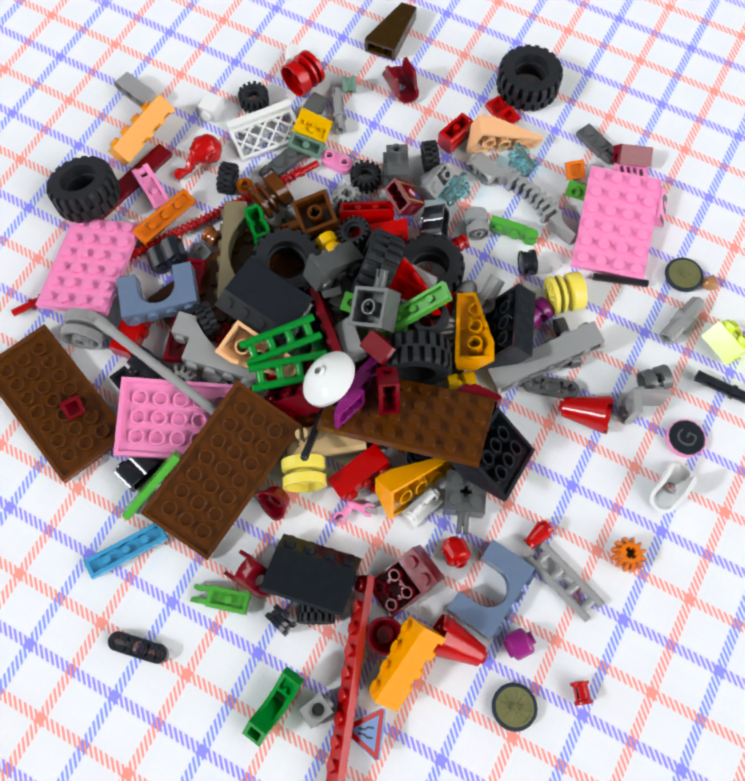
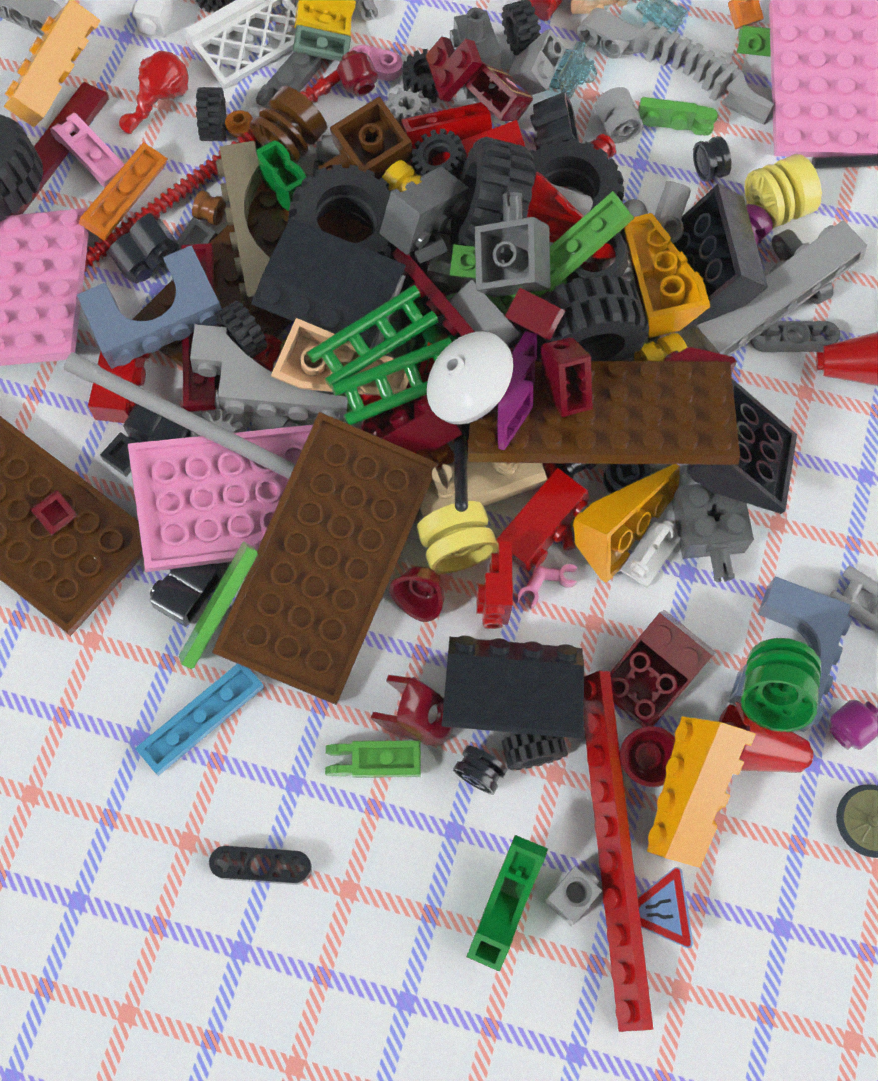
camera: 15 degrees left, 0 degrees up
light grey wheel [59,308,106,350] -> none
red head [441,536,471,569] -> none
red cone [524,519,554,549] -> none
none -> dark red head [337,50,378,96]
none -> dark red plate [426,36,482,102]
none -> red plate [476,541,513,629]
none -> green wheel [741,638,821,732]

